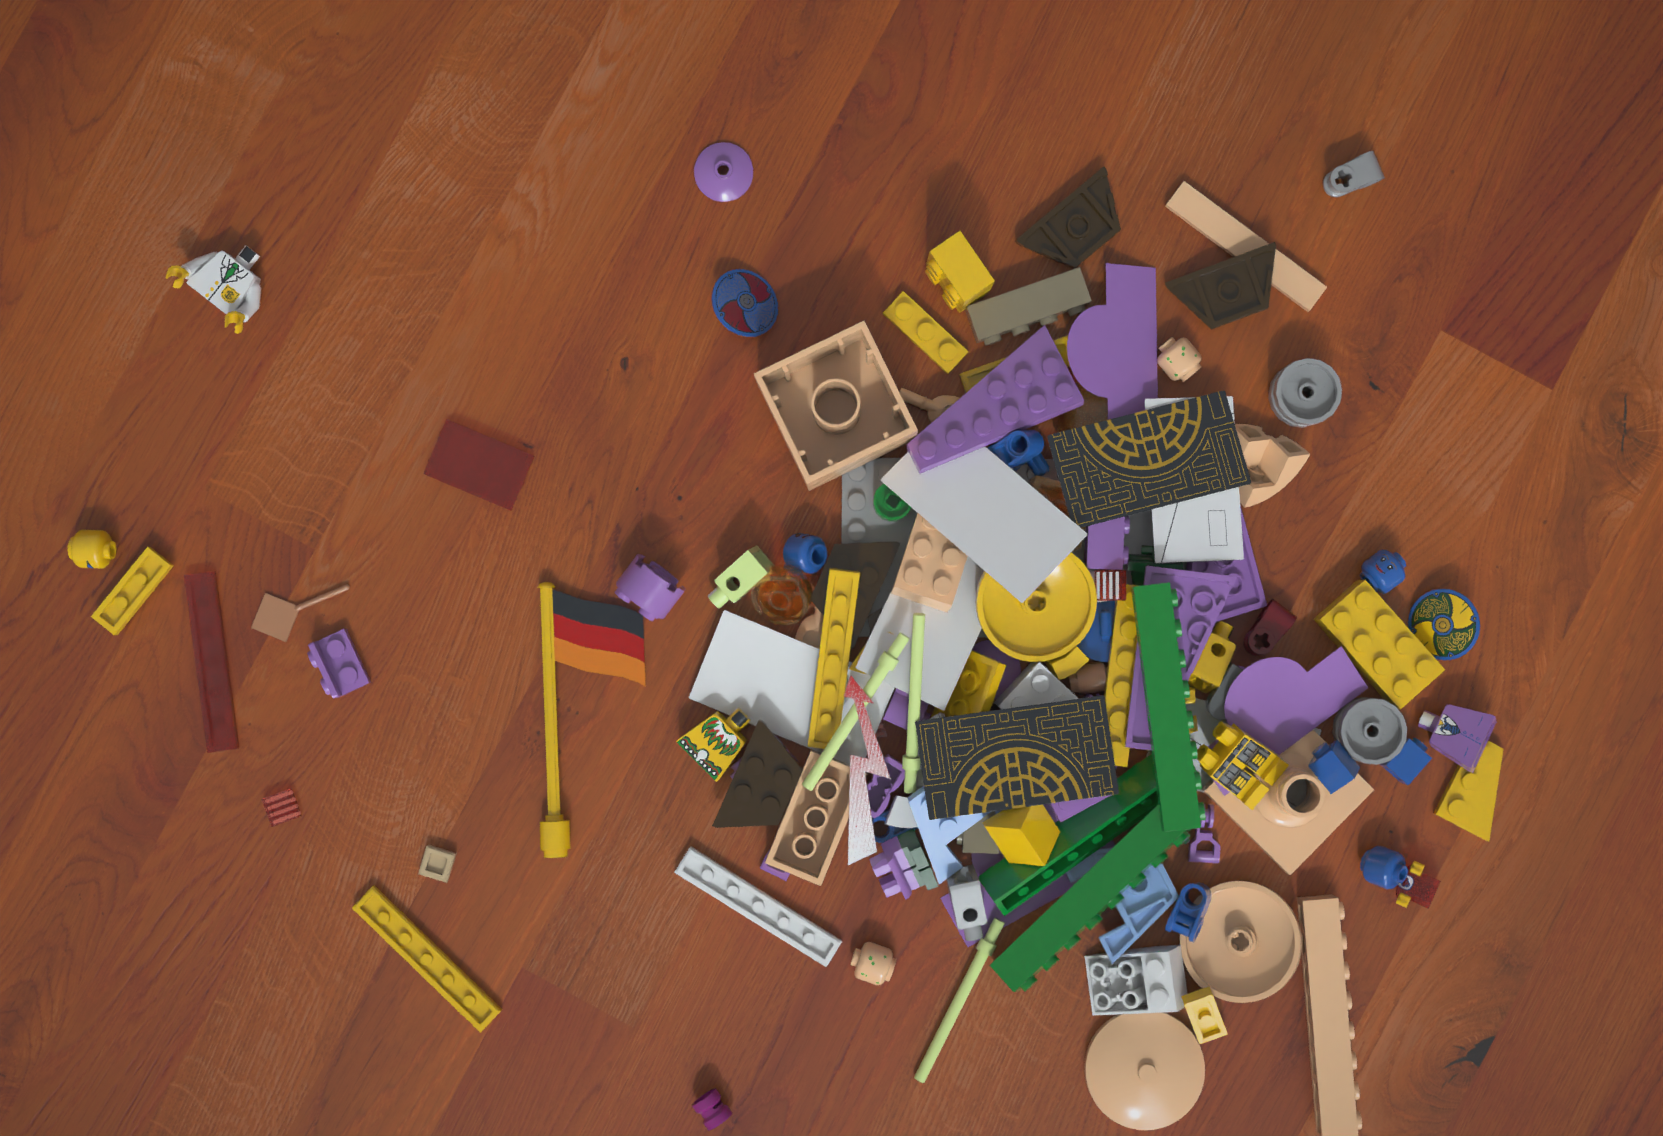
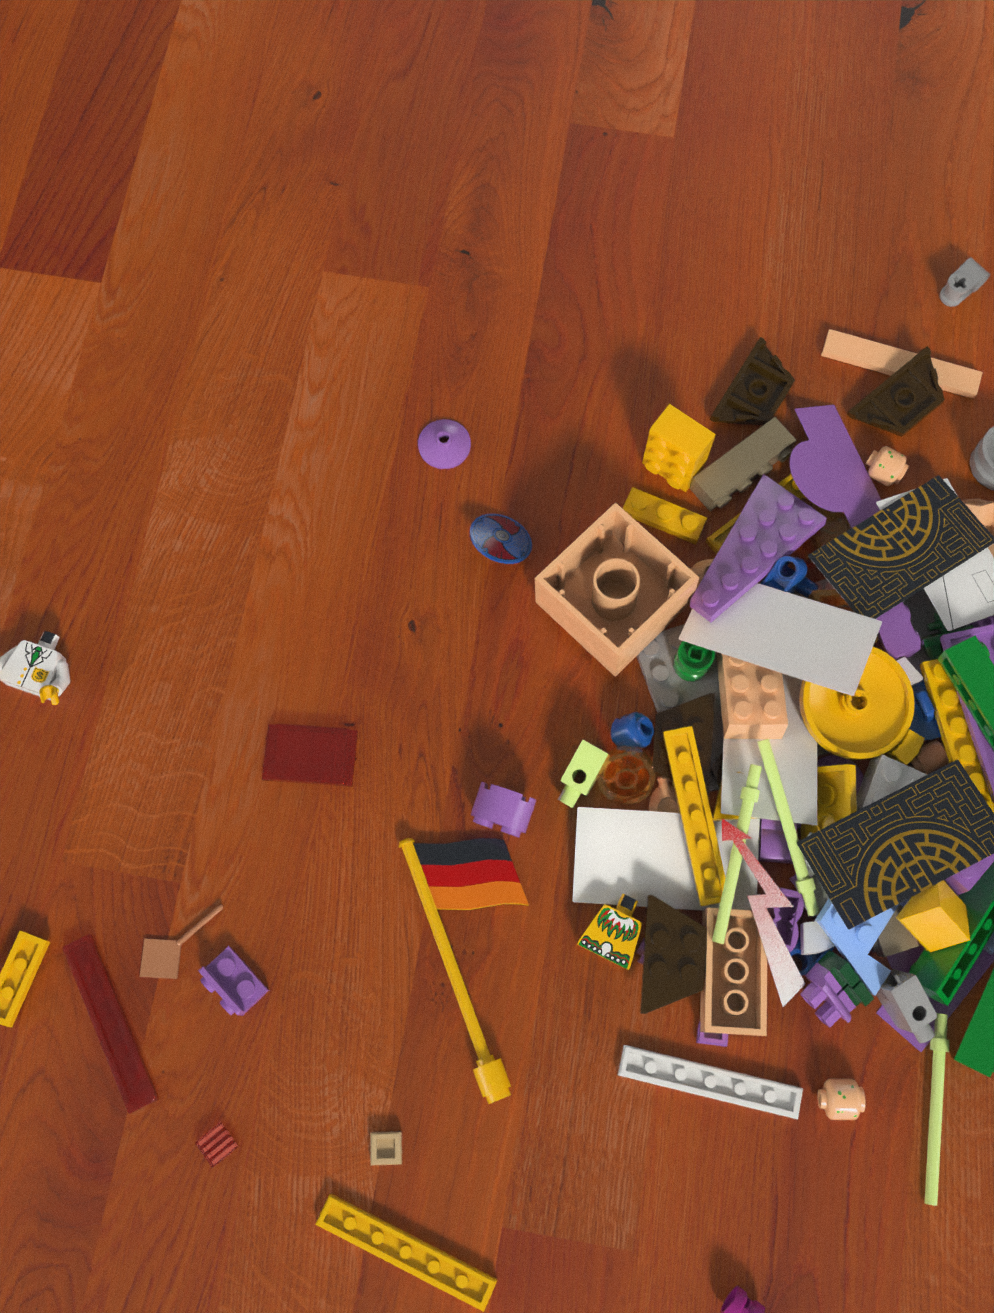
camera: 10 degrees left, 15 degrees down
clear red tile [1095,570,1126,601] -> none

